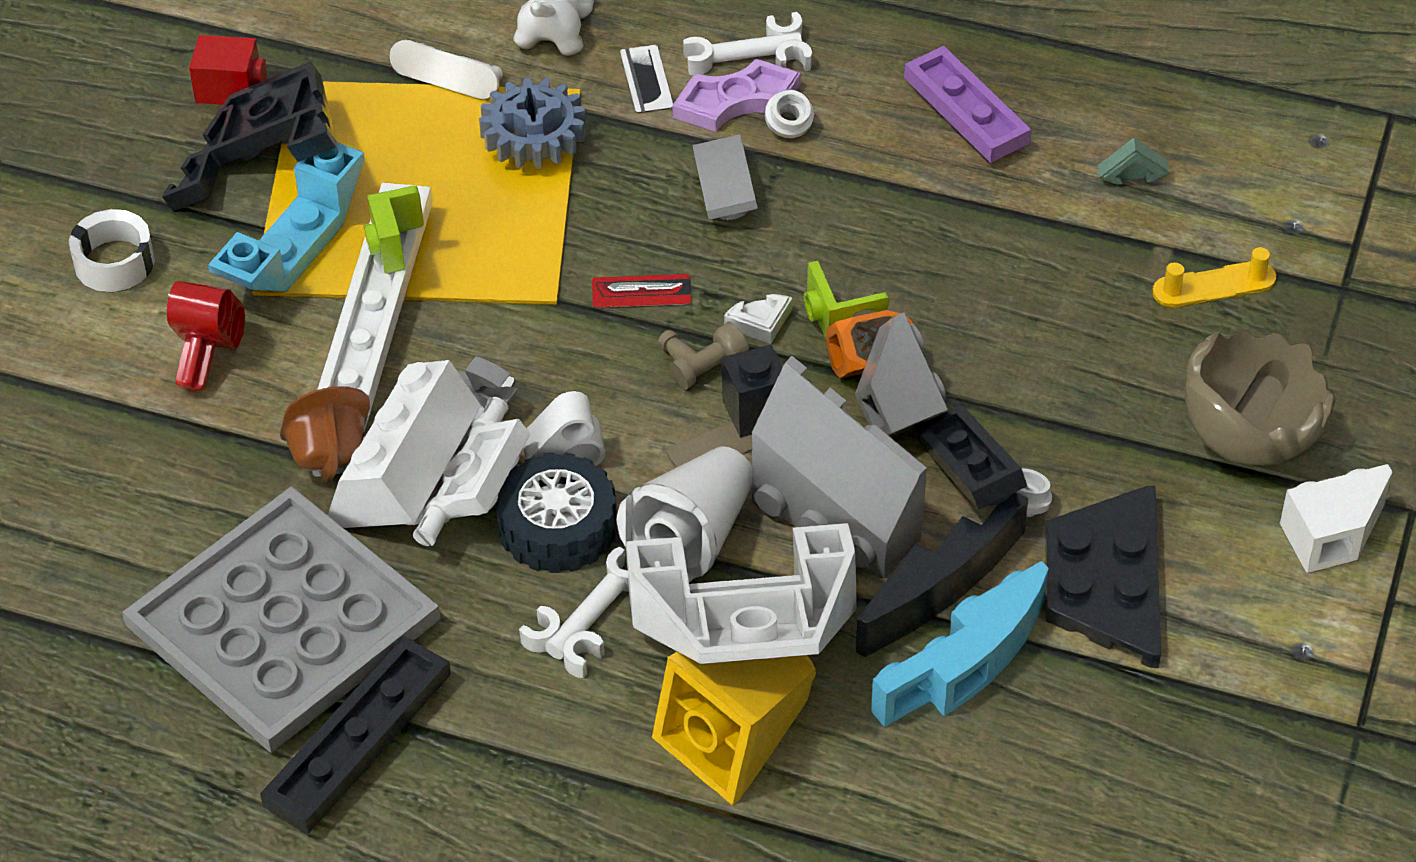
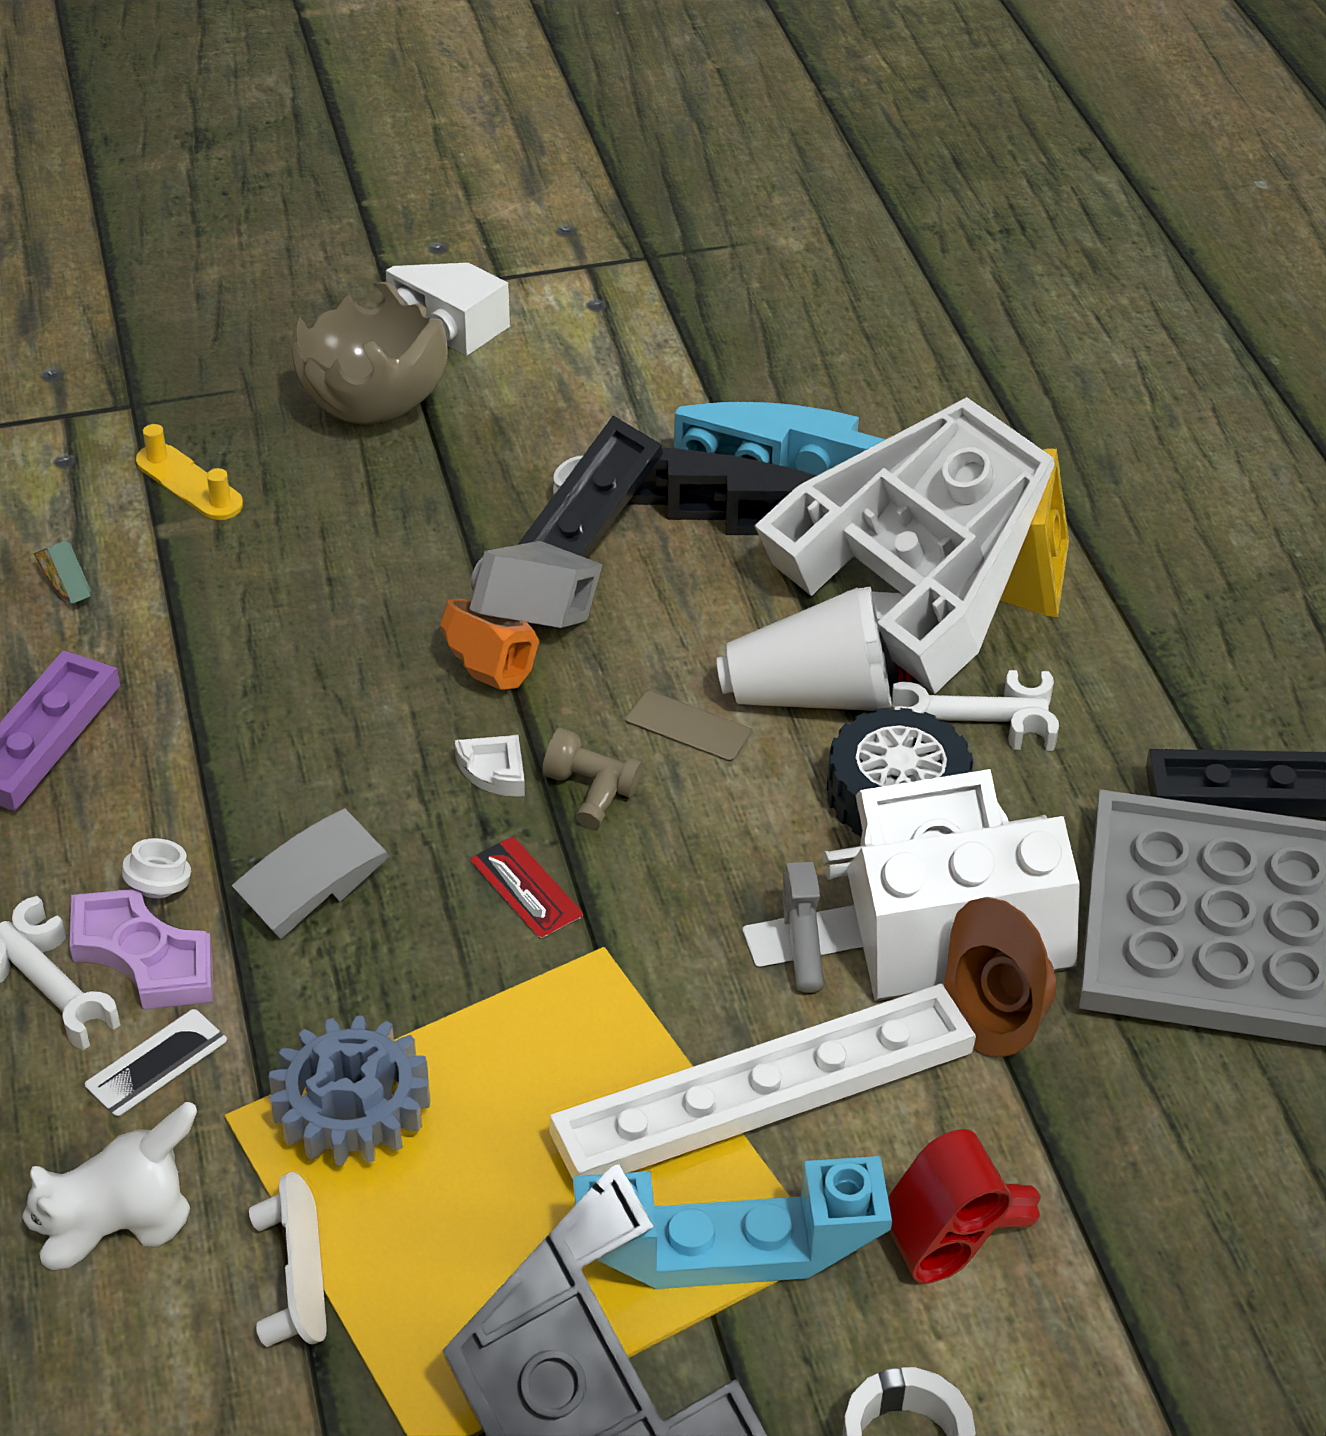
camera: 125 degrees left, 5 degrees down
lime bracket [364,186,424,274] -> none
white piece [523,391,605,466] -> none
black brick [721,345,783,437] -> none
light grey wedge [752,356,927,578] -> none
lime bracket [804,260,889,339] -> none
black wing [1045,486,1161,668] -> none

